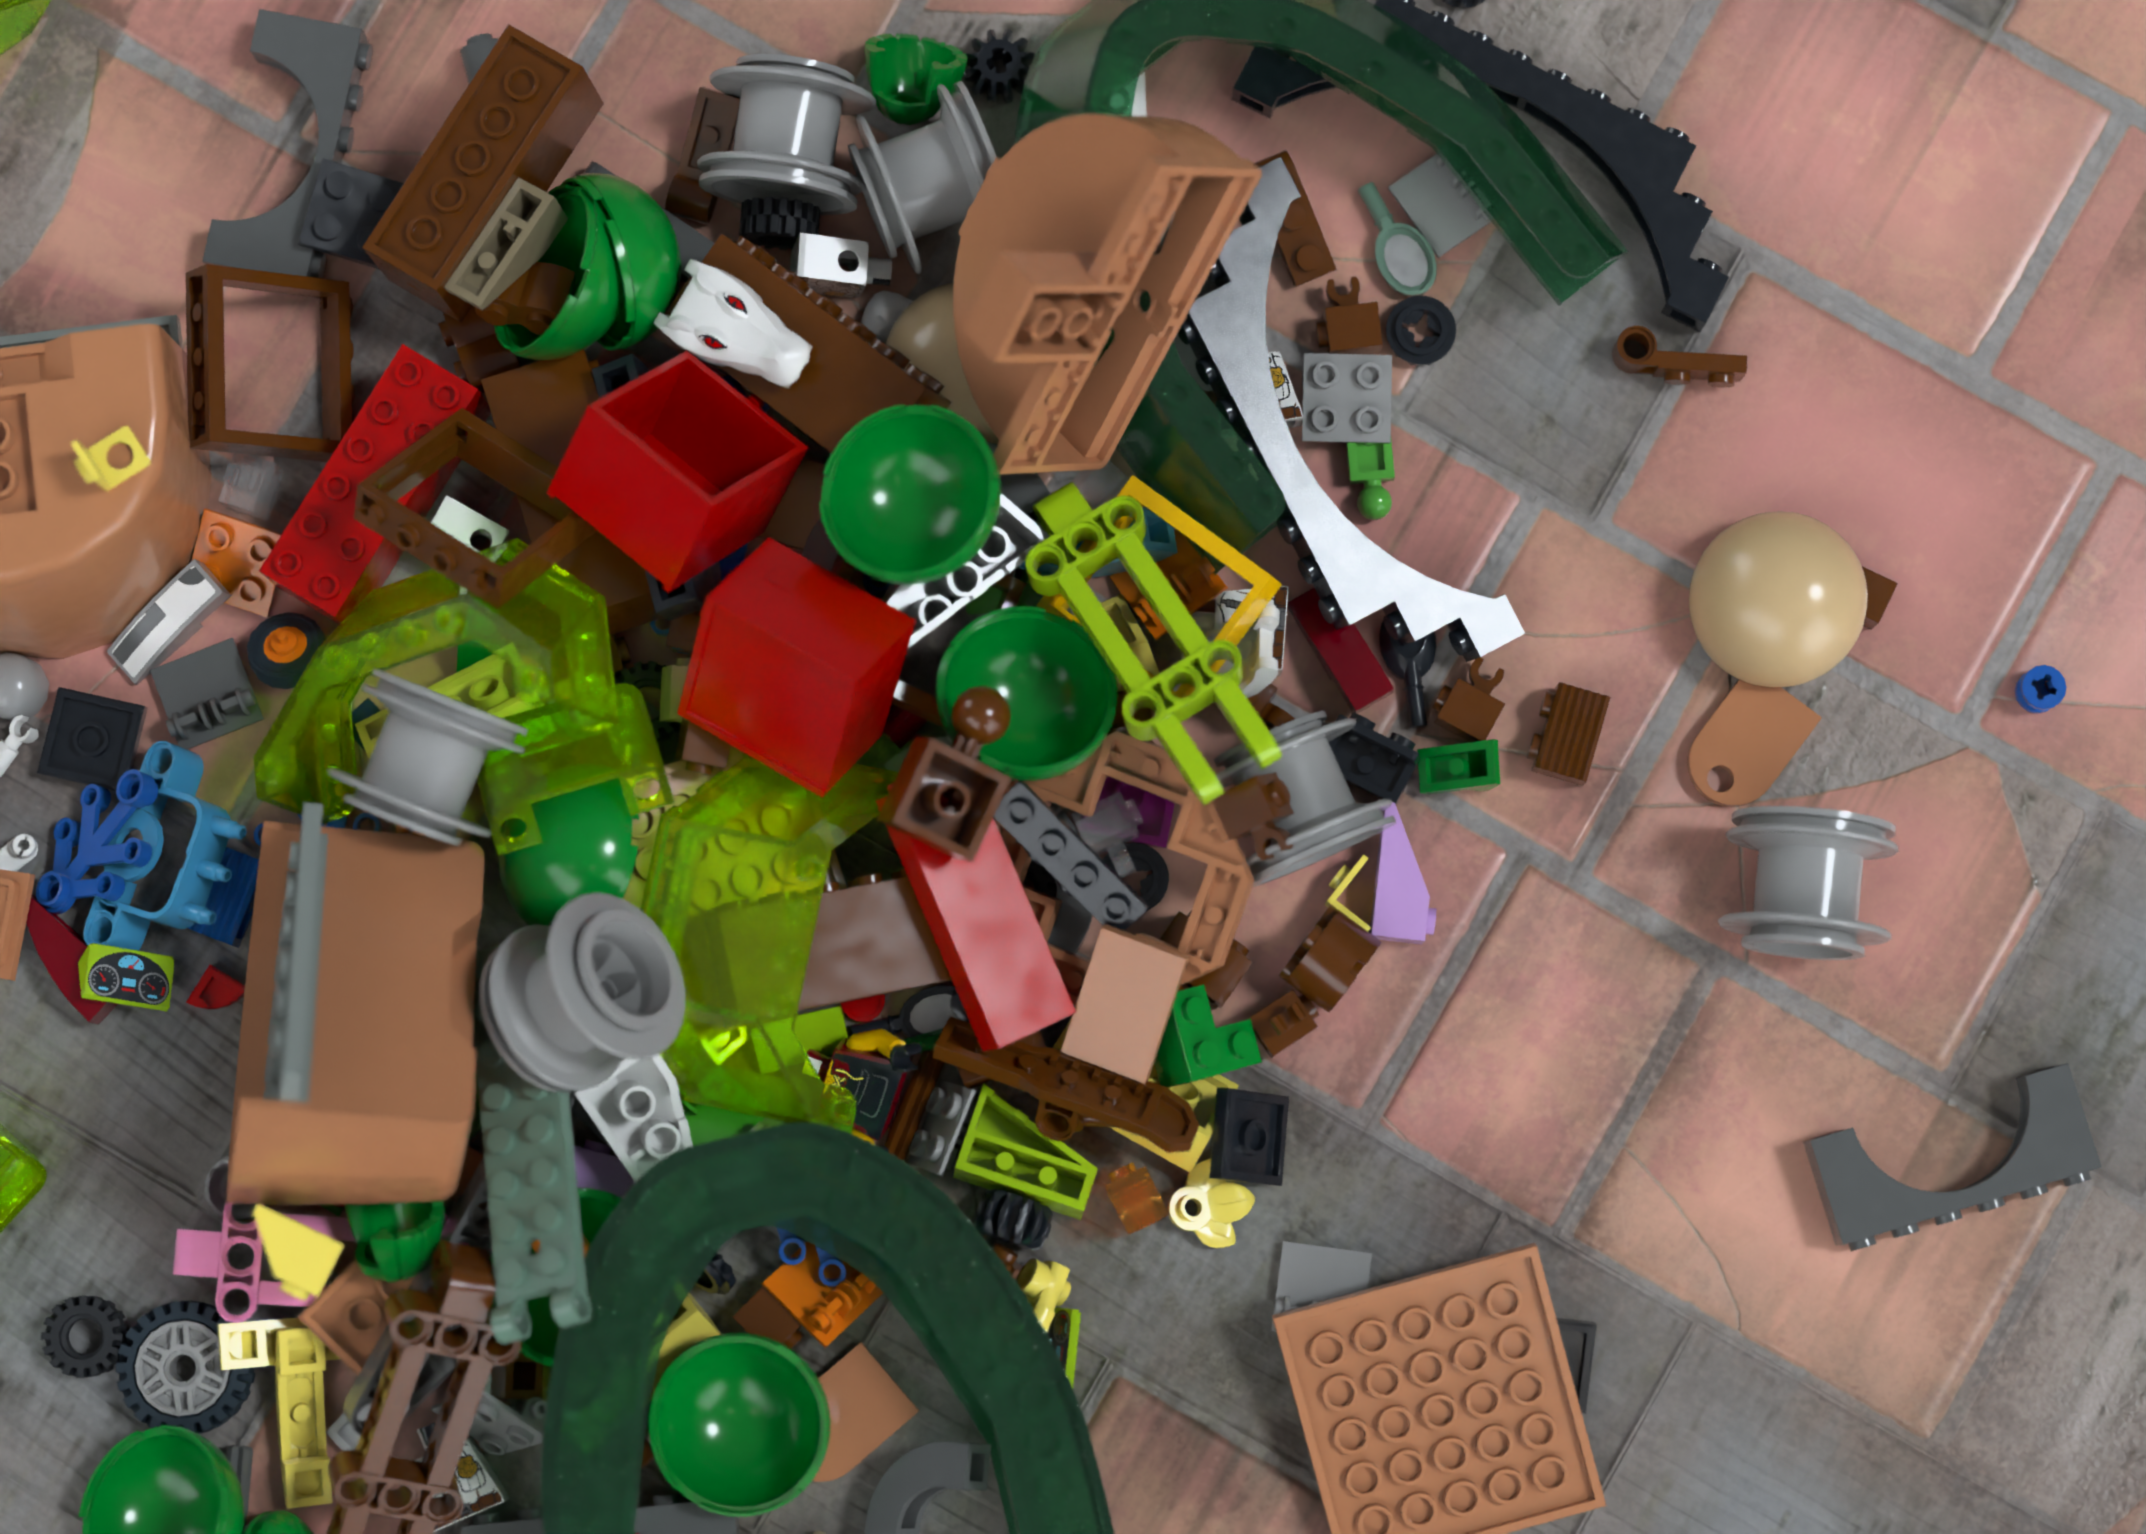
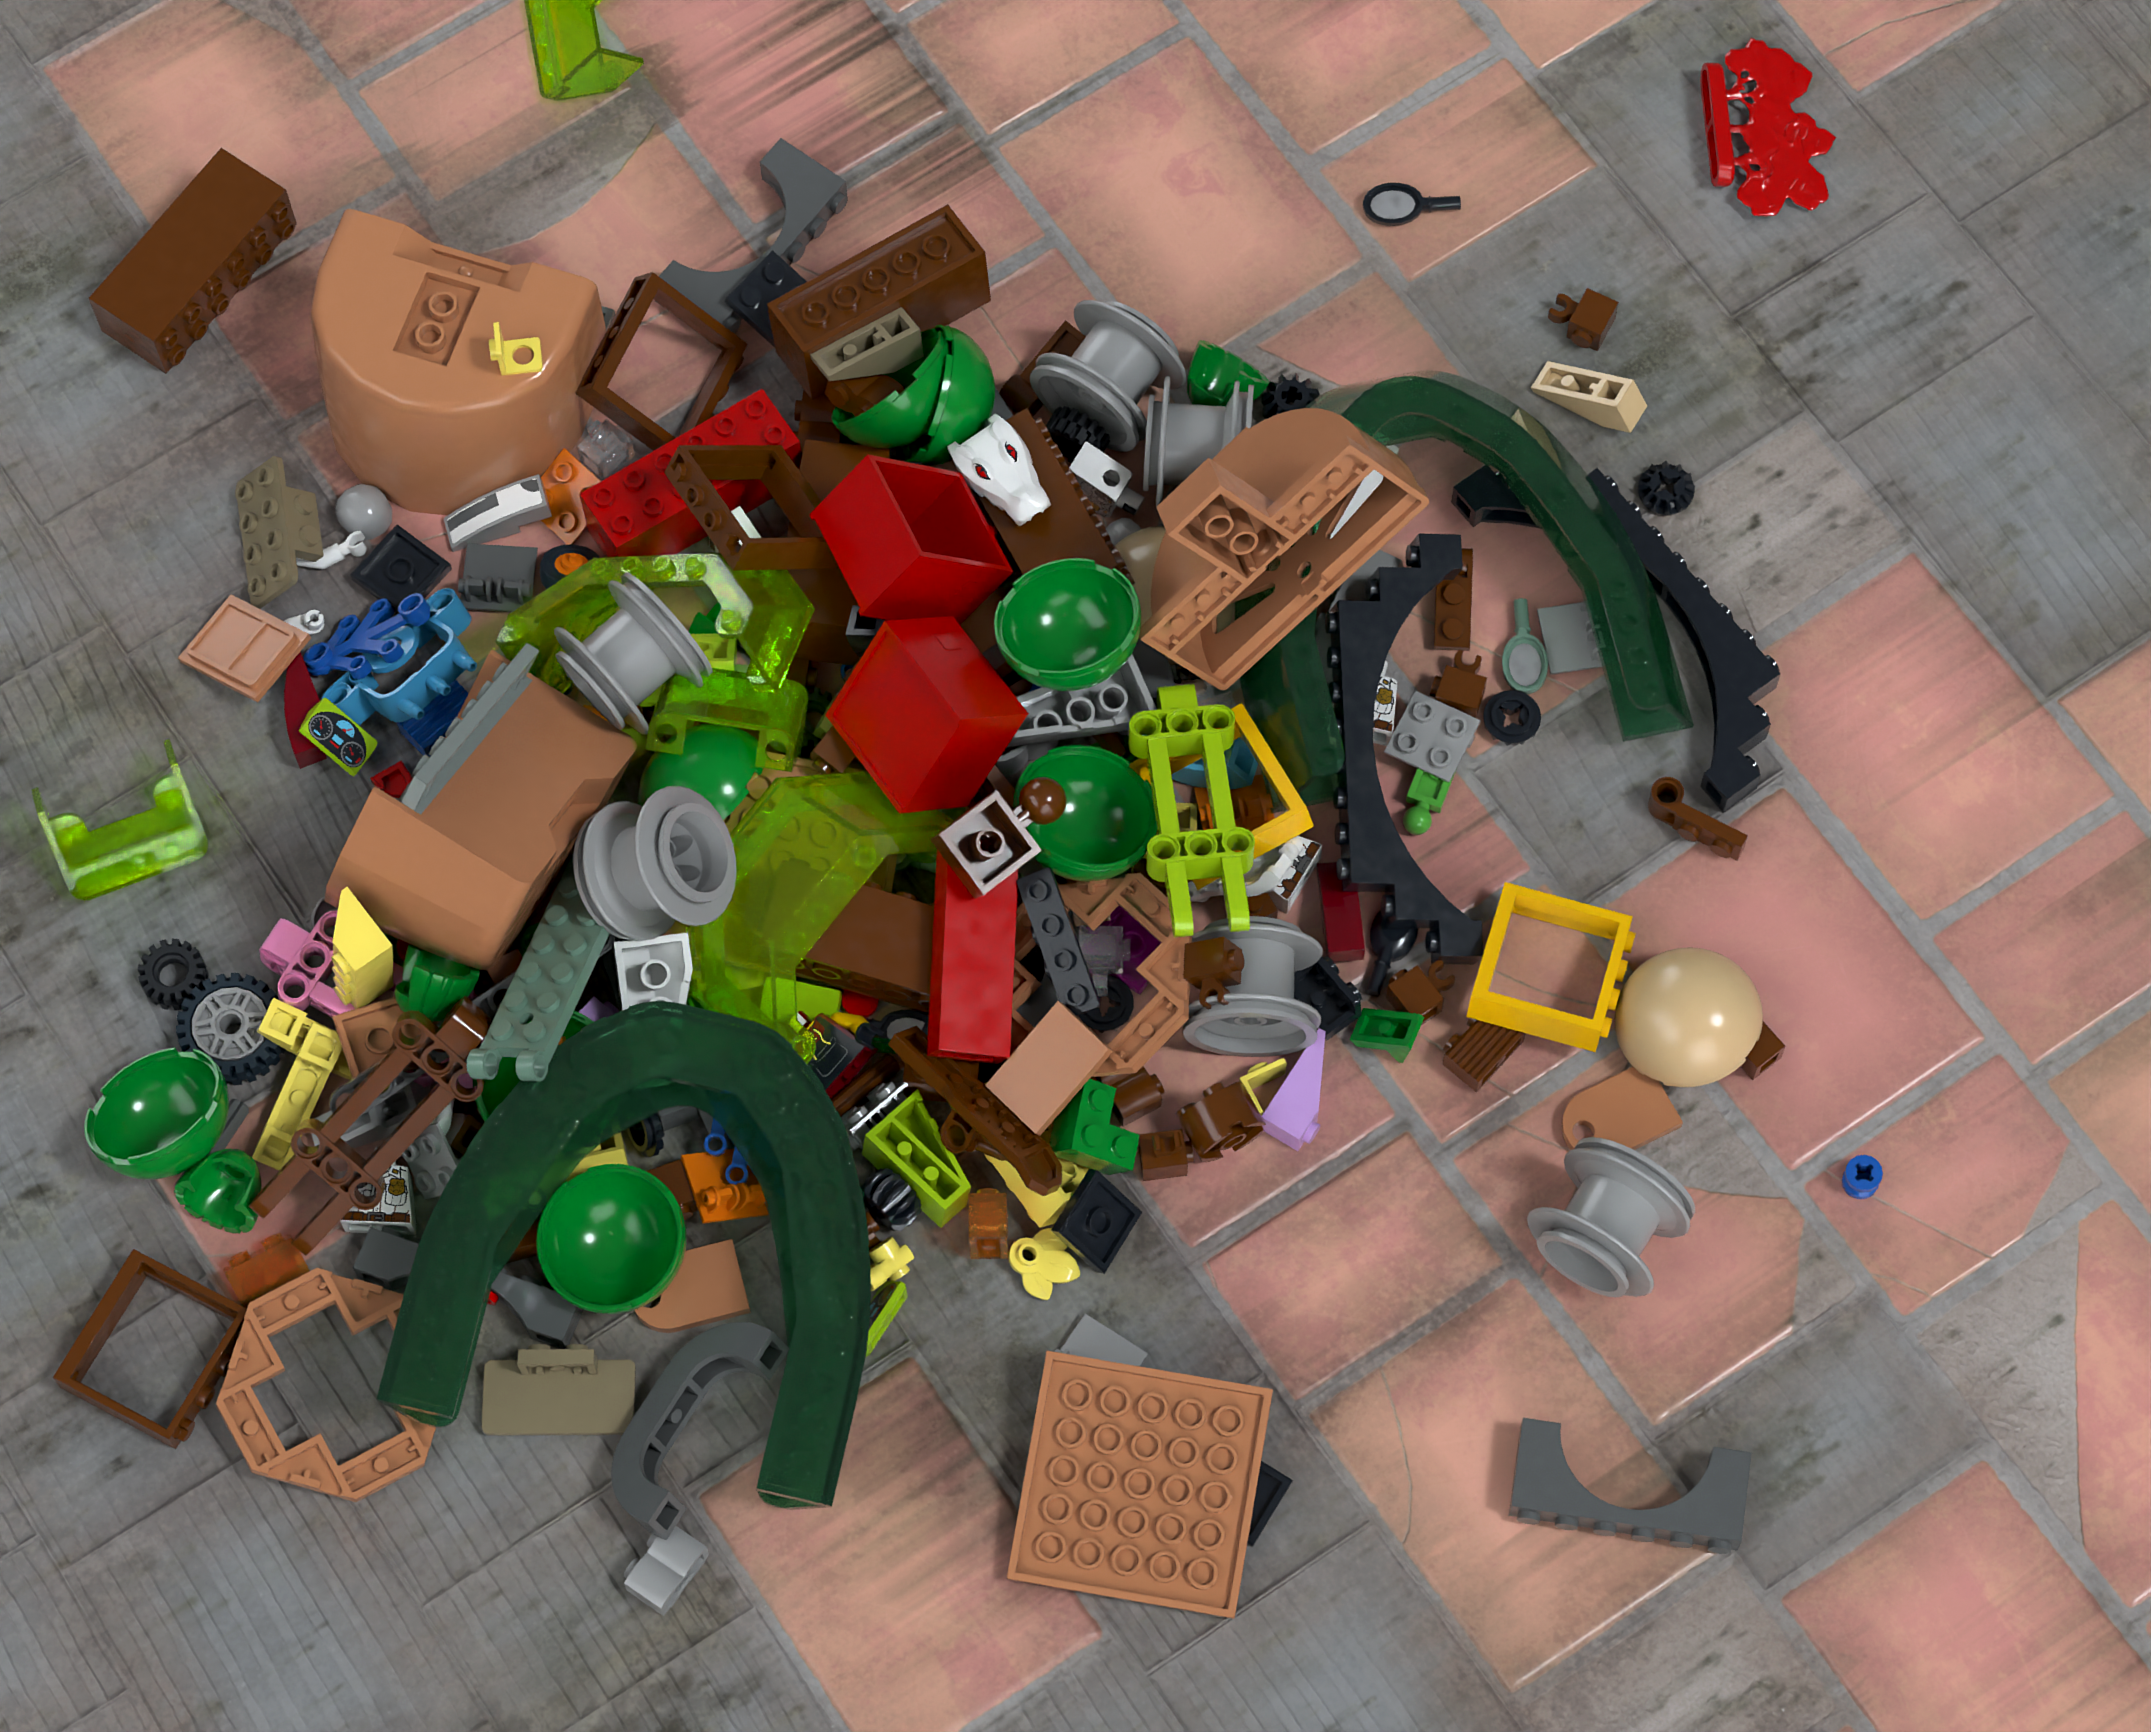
camera: 25 degrees right, 15 degrees down
none -> yellow window [1466,882,1636,1052]

